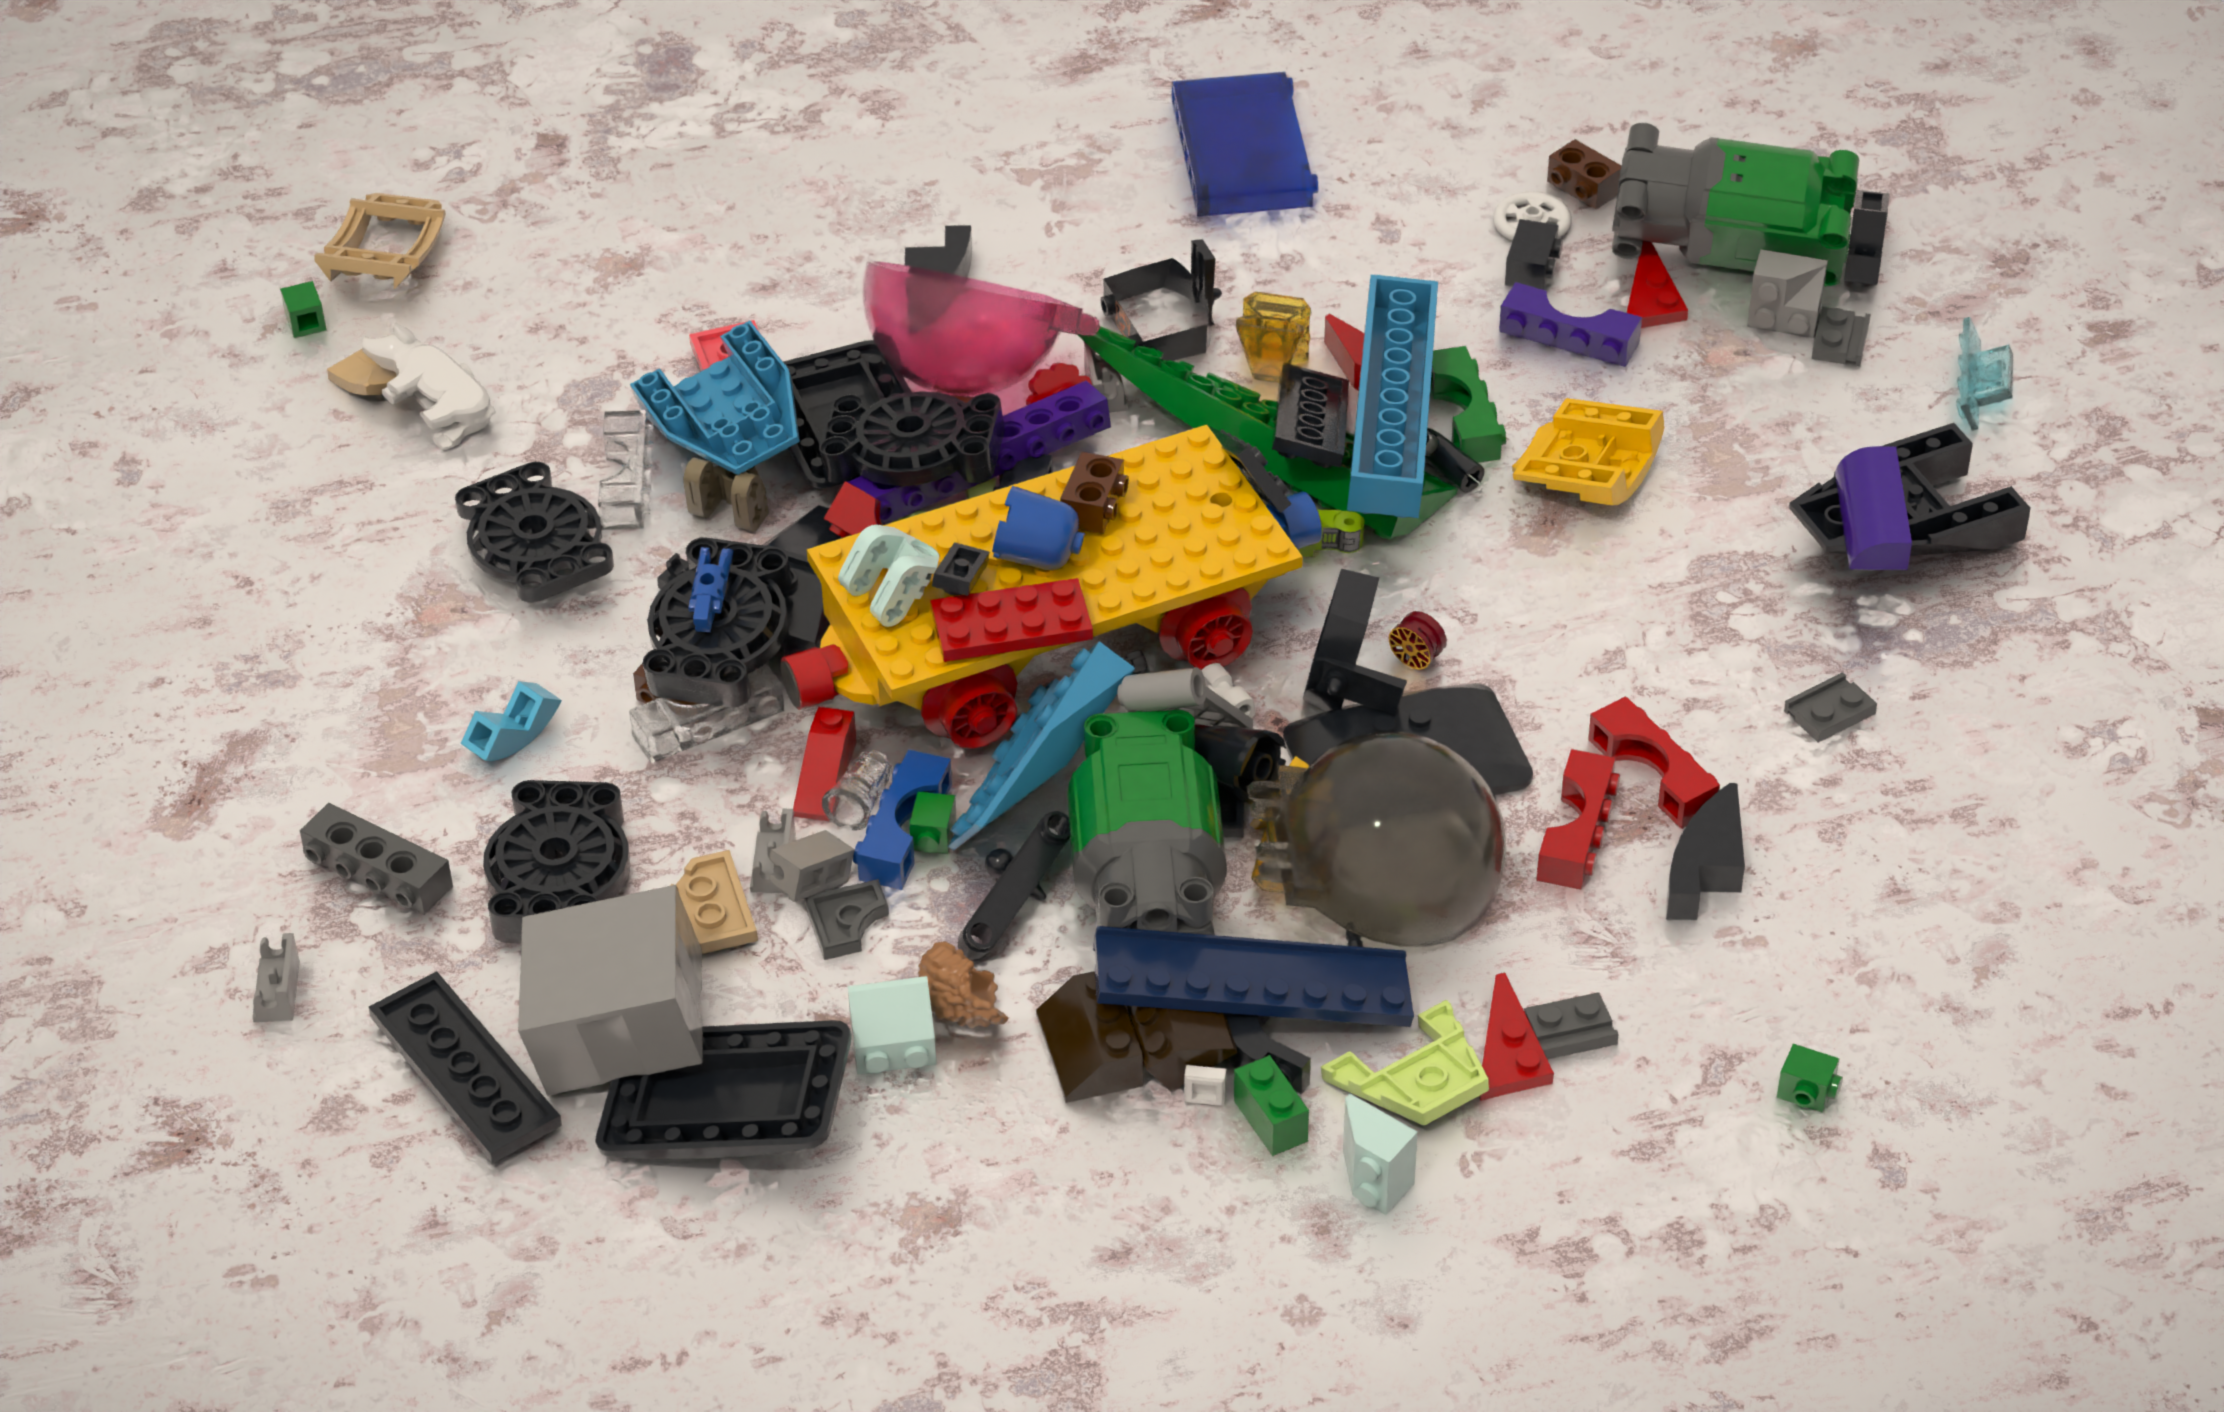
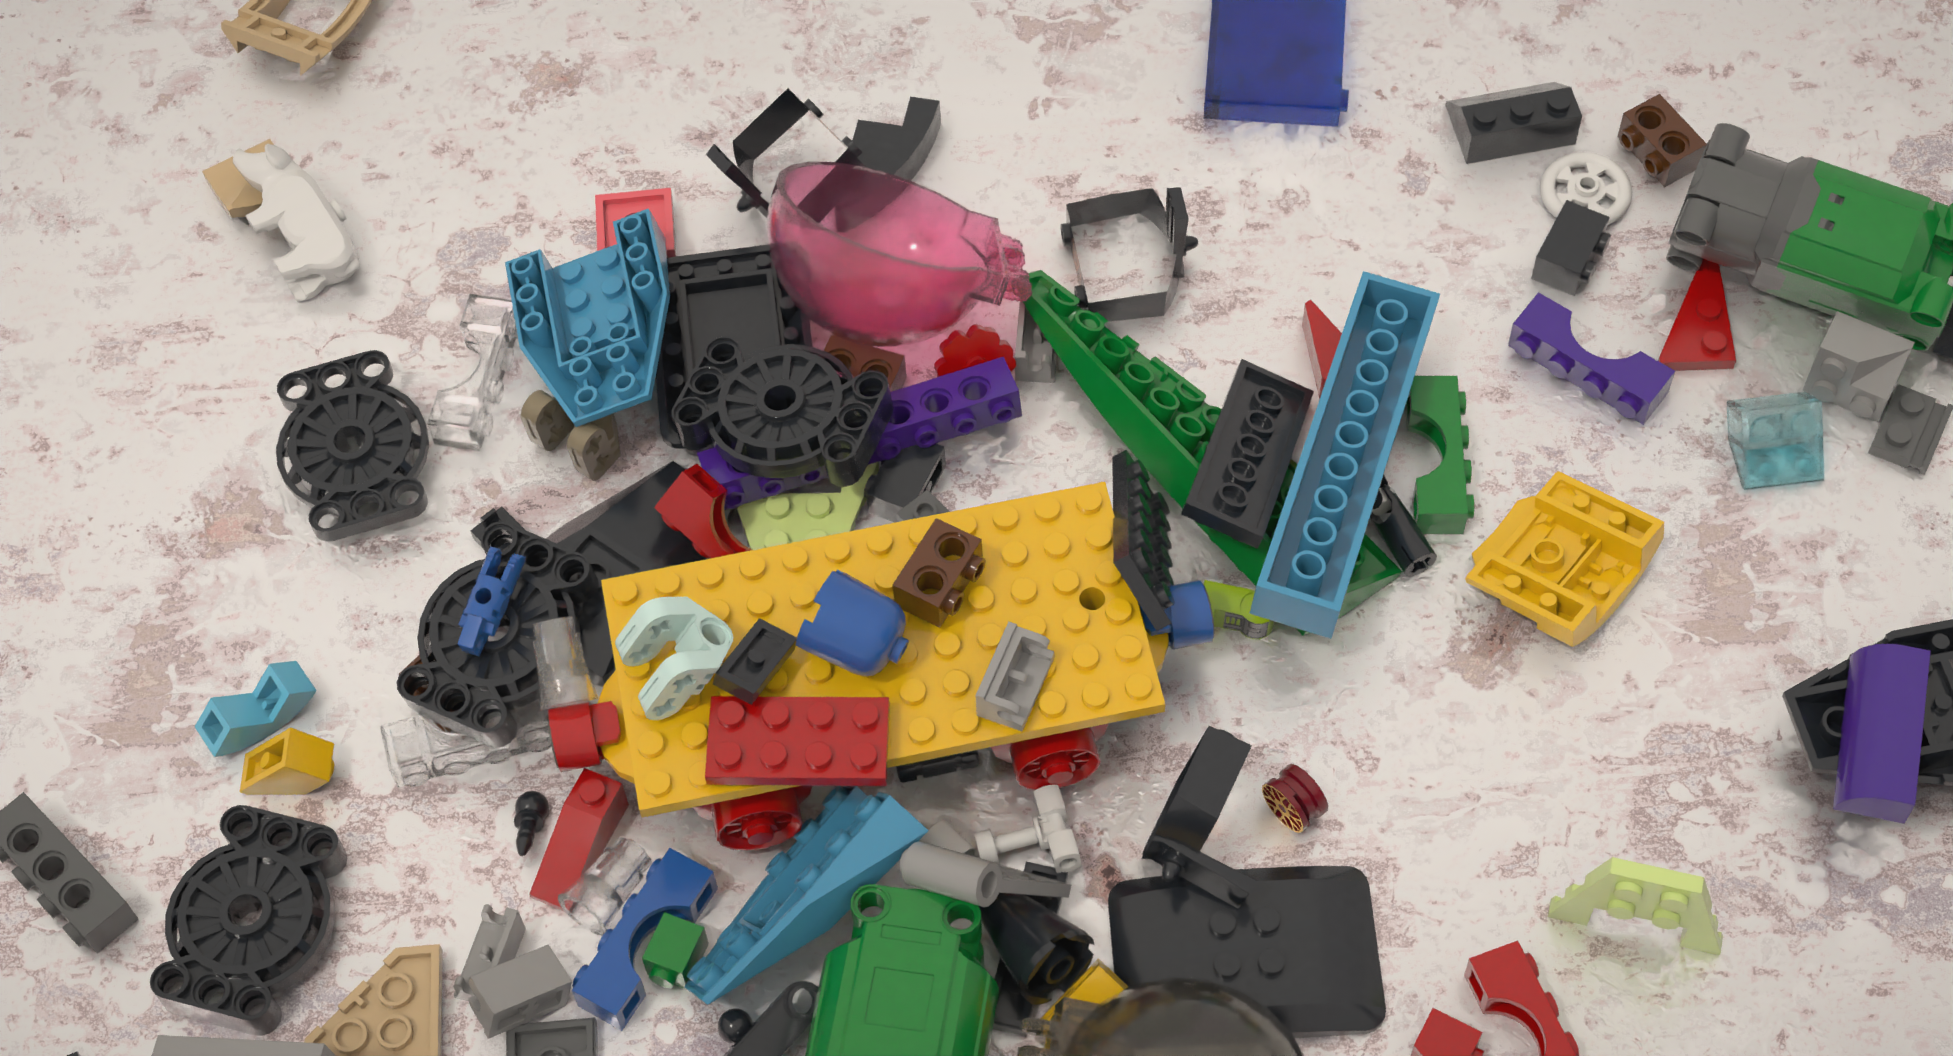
camera: 15 degrees right, 15 degrees up
green brick [280,281,327,338] -> none
clear yellow piece [1236,291,1312,383] -> none
dark grey plate [1784,672,1877,743] -> none
none -> yellow slope [240,727,335,795]
none -> black bar [514,791,549,856]
none -> clear plant [532,616,599,711]
none -> black piece [706,88,868,225]
none -> light grey hinge [975,621,1055,731]
none -> black slope [1445,82,1582,164]
none -> yellowish green wing [1548,857,1723,955]
none -> clear light blue slope [1727,392,1824,490]

